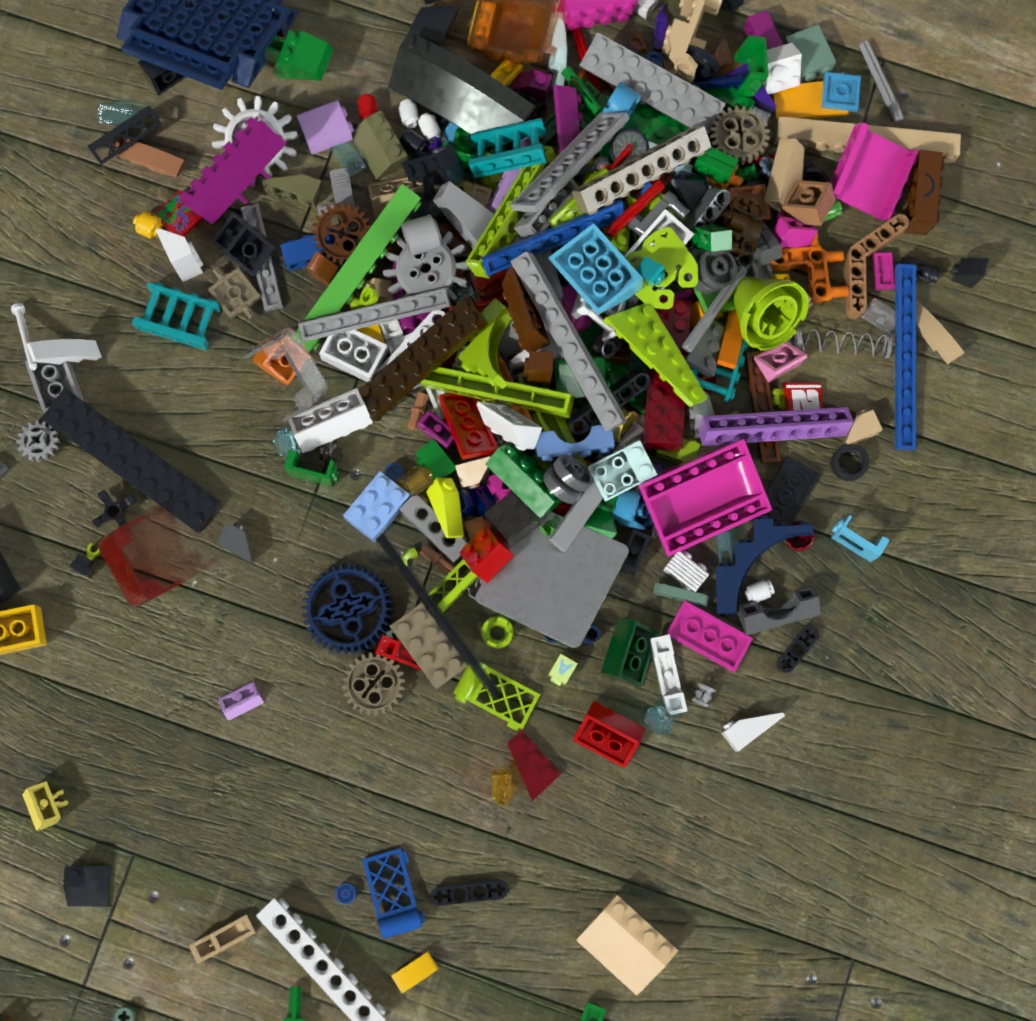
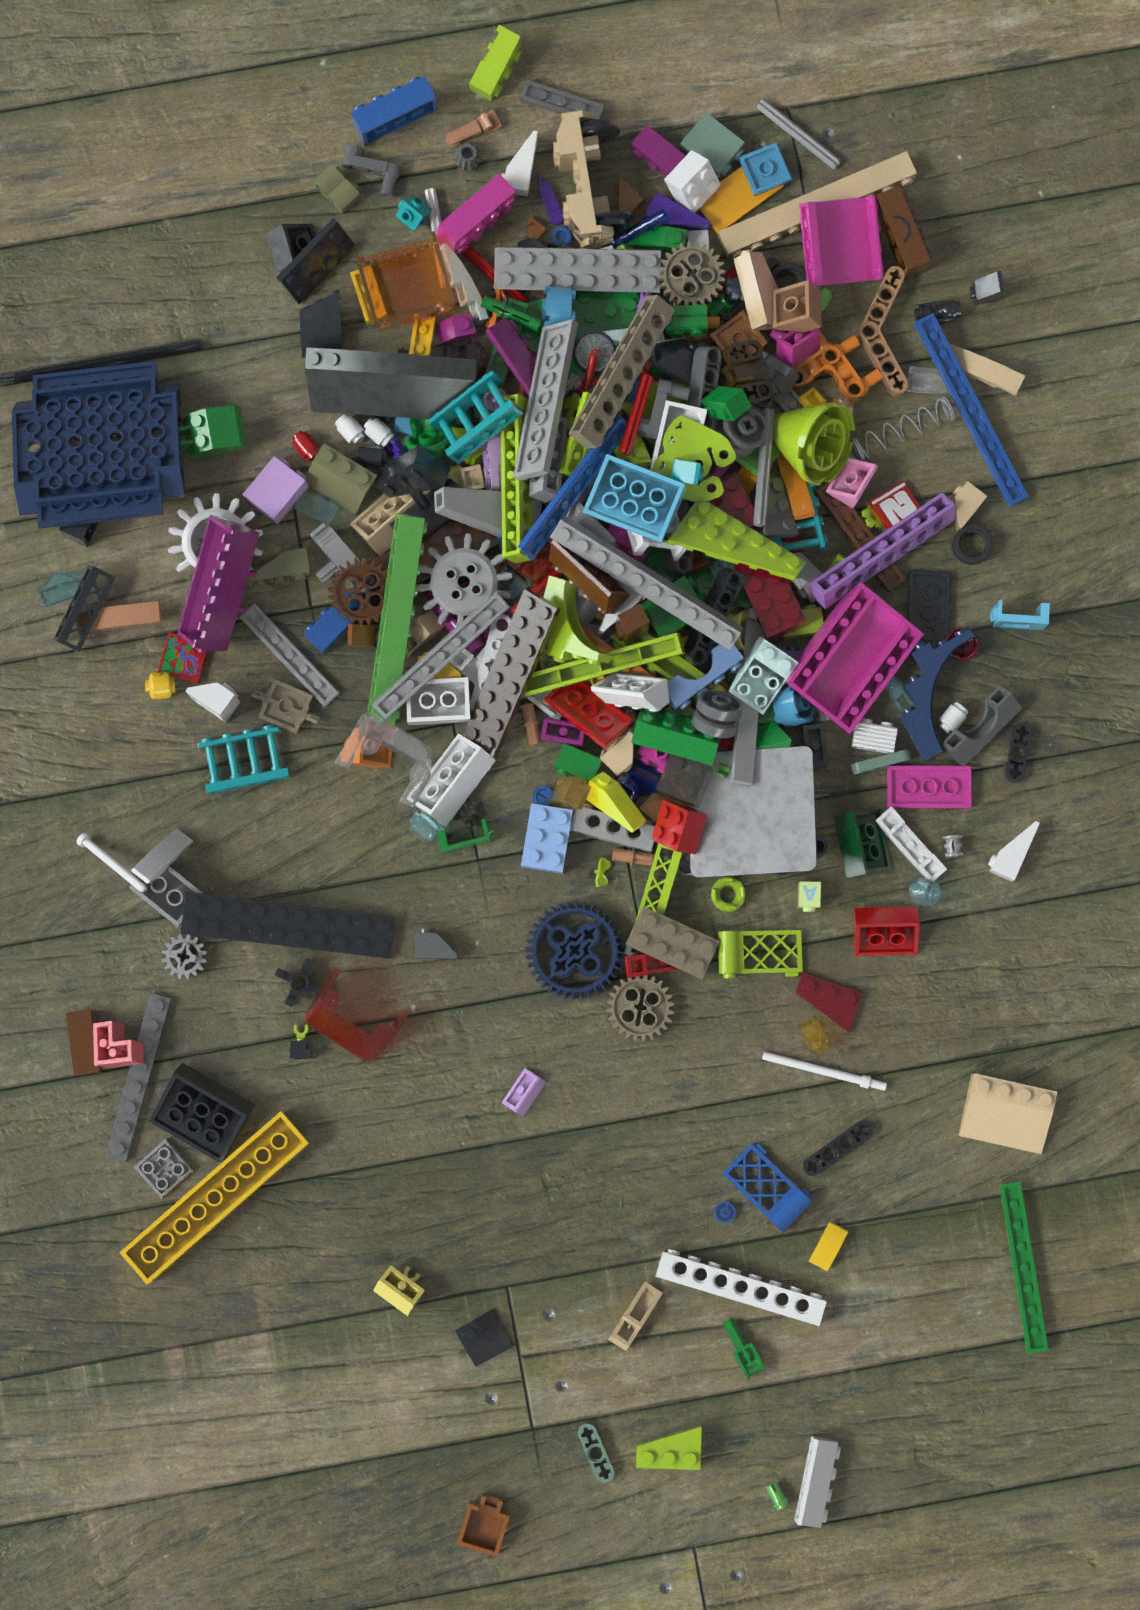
camera: 25 degrees left, 5 degrees up
black slope [211,212,276,277] -> none
lime plate [350,287,379,310] -> none
black axle [376,533,501,698] -> none
light grey piece [401,214,442,257] -> none
green panel [734,35,768,97] -> none
dark pink plate [872,252,895,290] -> none
none -> white bar [762,1051,887,1091]

